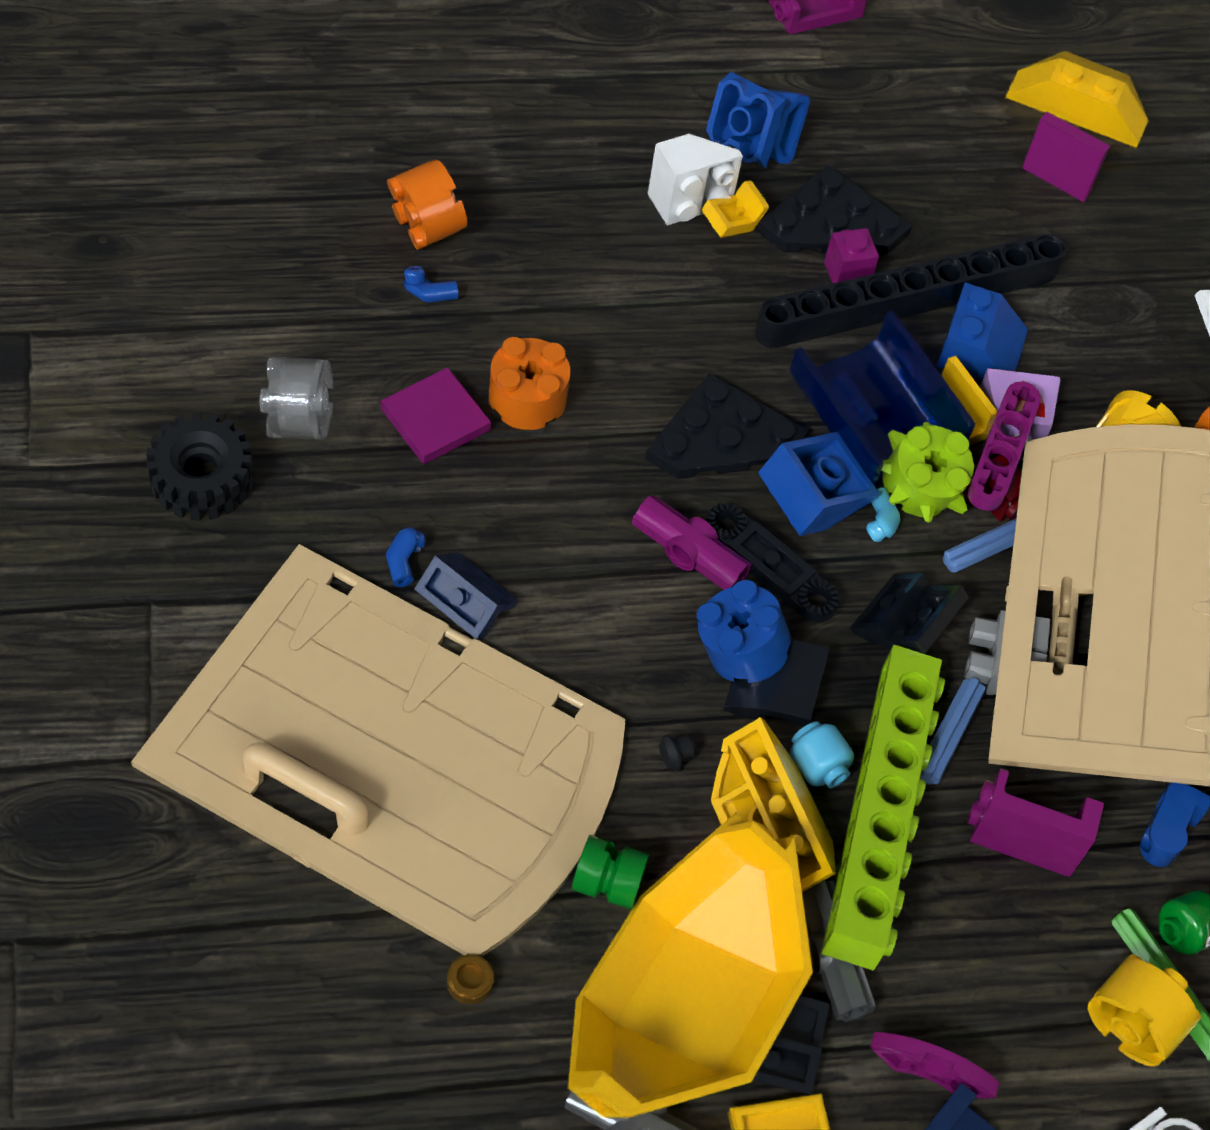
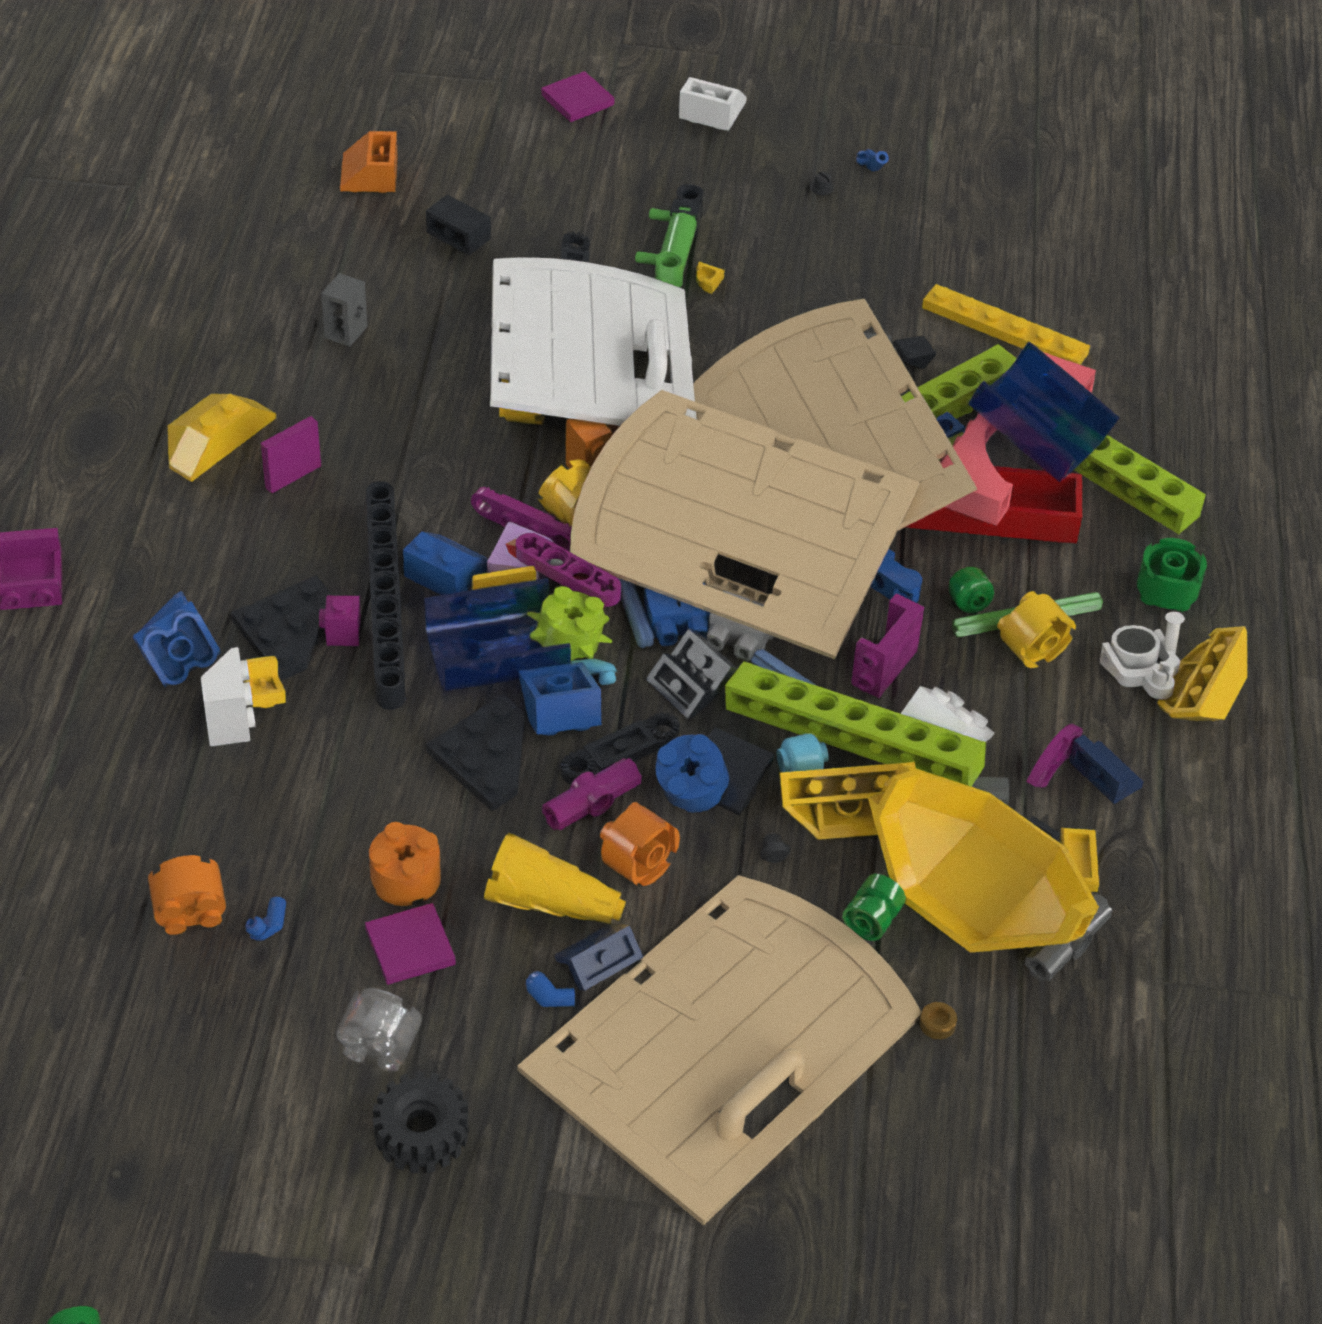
camera: 70 degrees left, 10 degrees down
none -> magenta plate [471,486,572,552]
none -> yellow cone [484,833,626,924]
none -> orange brick [600,802,680,886]
none -> blue hips [644,583,710,646]
none -> white slope [901,686,994,742]

